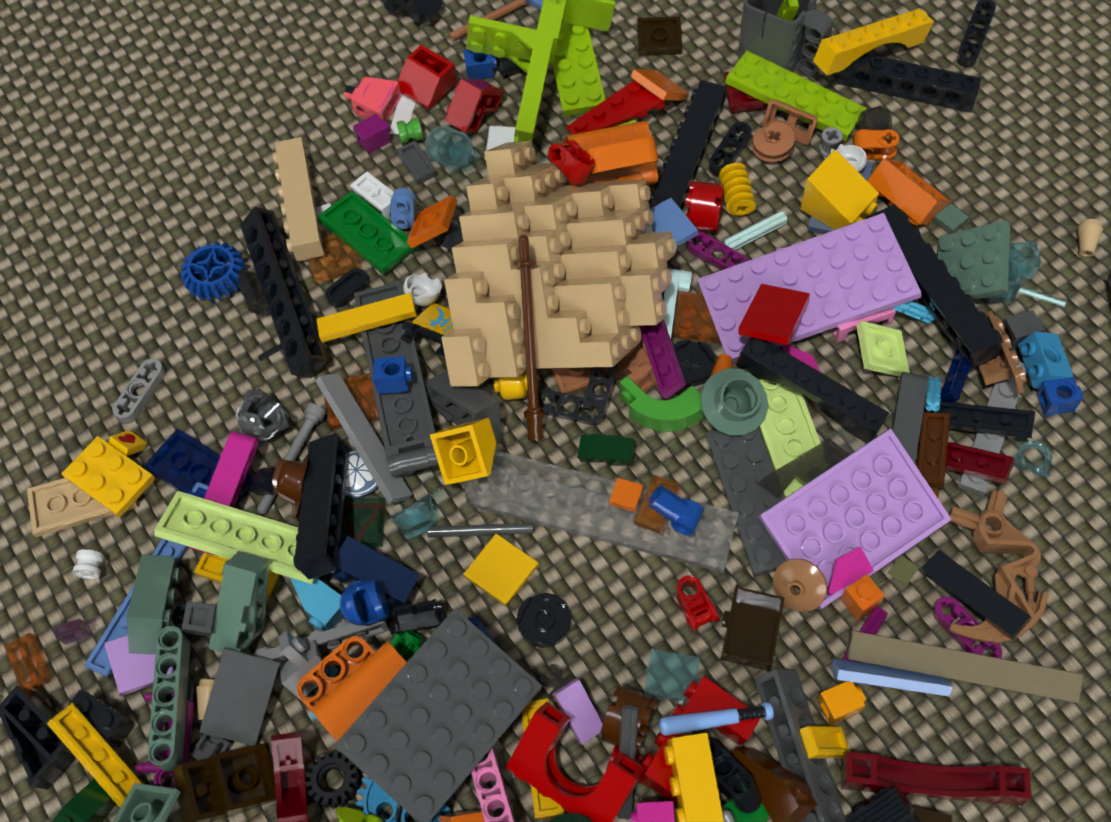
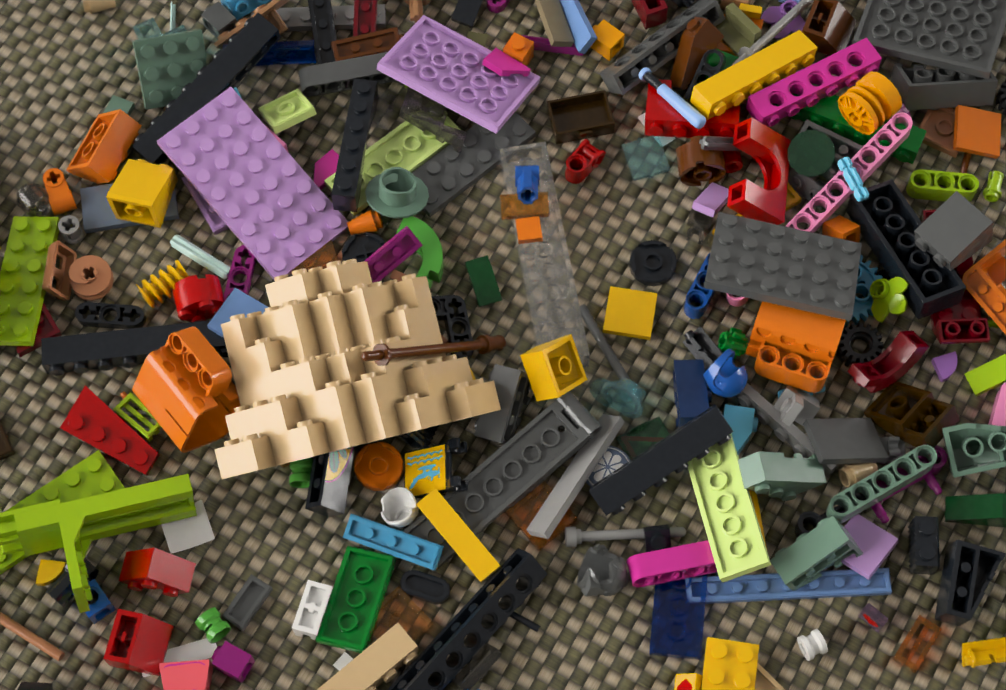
camera: 120 degrees left, 5 degrees up
yellow tile [47,702,143,808] -> none
dark grey brick [182,601,216,637] -> none
reddish brown piece [272,457,308,519] -> none
blue brick [373,356,413,394] -> none
medium blue plate [391,188,416,229] -> none
orange tile [407,195,458,248] -> none
clear light blue piece [425,126,475,168] -> none
red piece [548,140,595,185] -> none
orange tile [631,69,689,101] -> none
red tile [738,283,810,345] -> none
medium nougat dish [773,558,827,612] -> none
yellow tile [799,726,850,759] -> none
white hair [830,144,867,172] -> none
medium azure axle [925,376,941,412] -> none
none -> dark azure tile [343,514,444,570]

